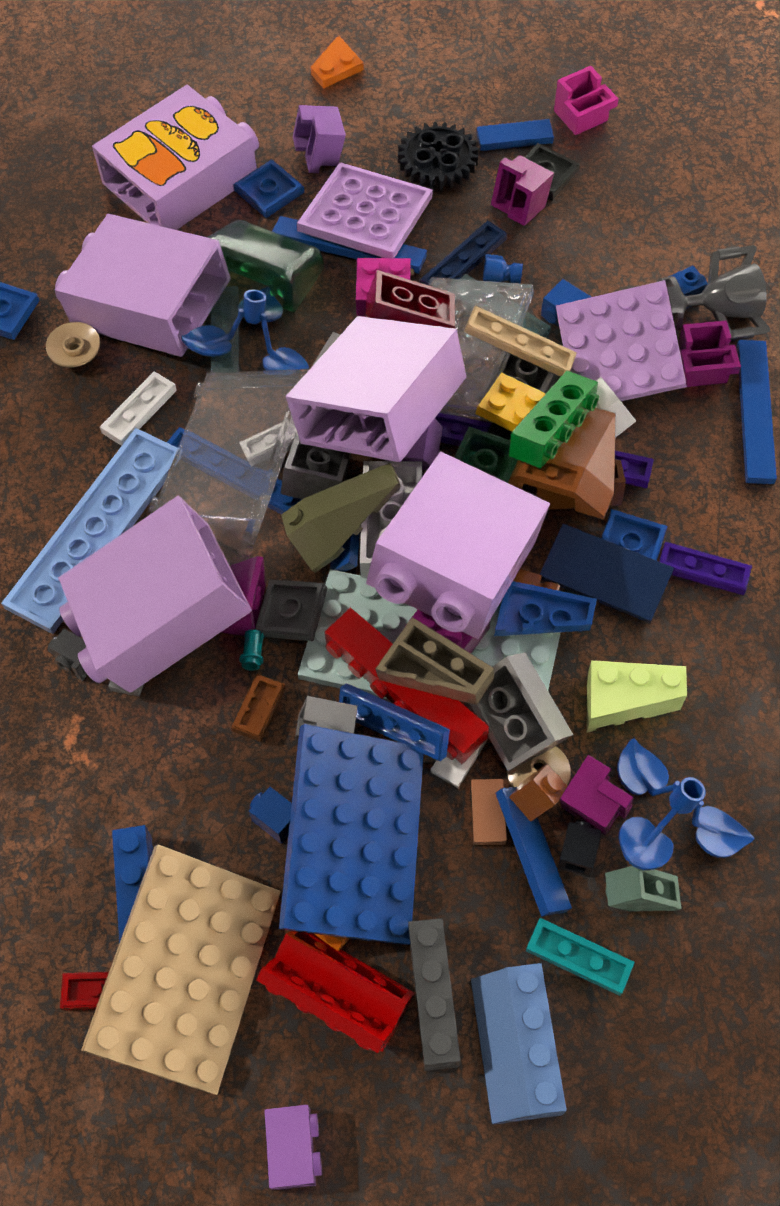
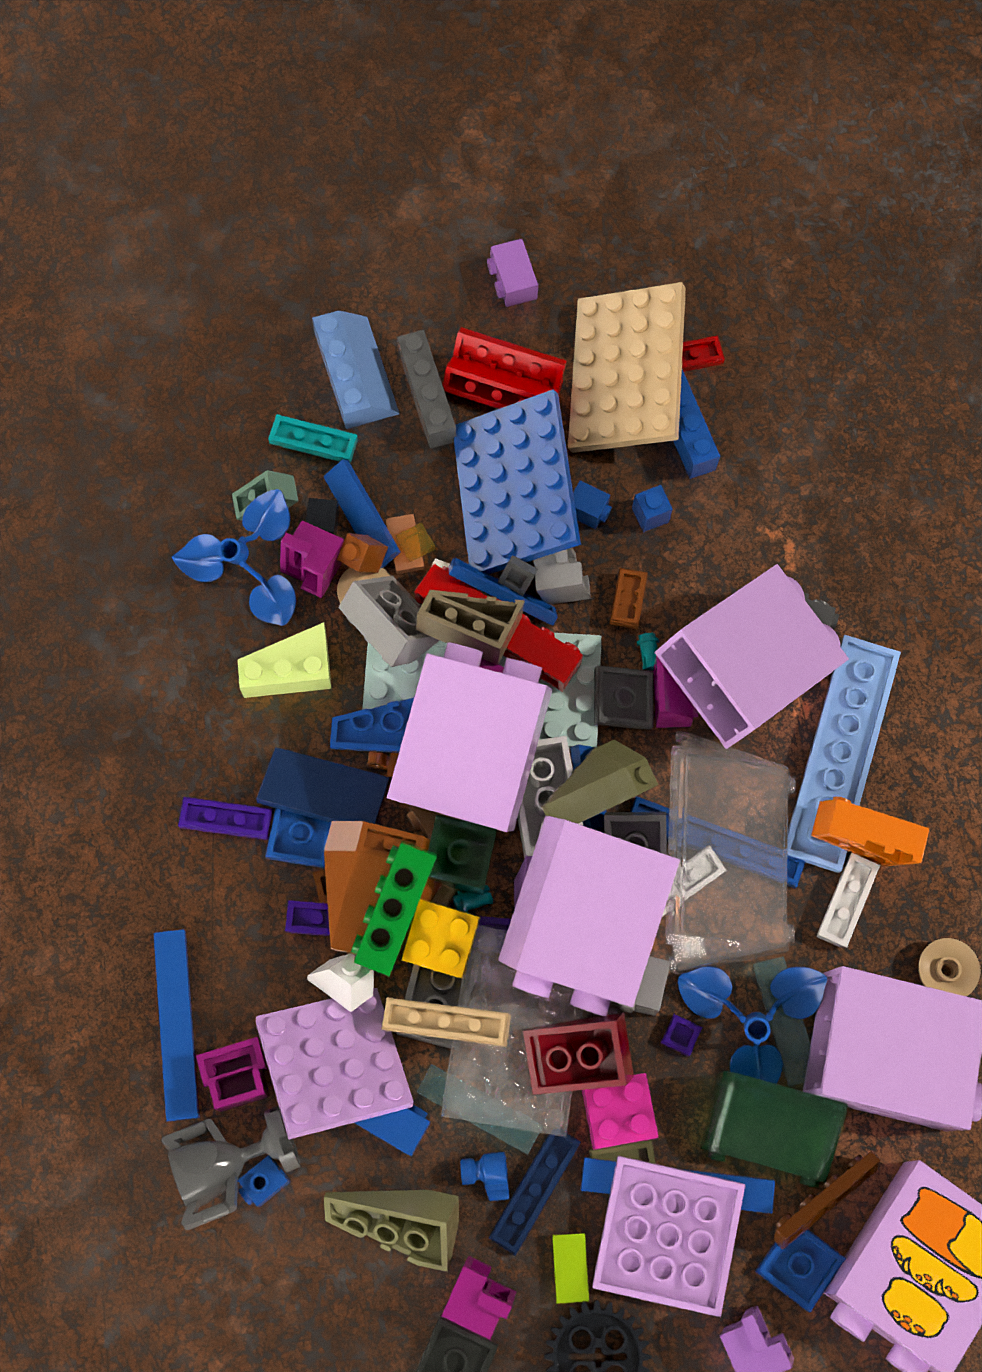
camera: 165 degrees right, 10 degrees up
none -> olive wedge [324,1190,459,1272]
none -> clear yellow tile [396,522,435,562]
none -> dark grey plate [498,555,538,596]
none -> lime tile [552,1233,589,1303]
none -> blue brick [632,485,673,532]
none -> dark purple tile [661,1014,702,1057]
none -> reddish brown plate [774,1151,880,1250]
none -> orange wedge [811,796,930,867]

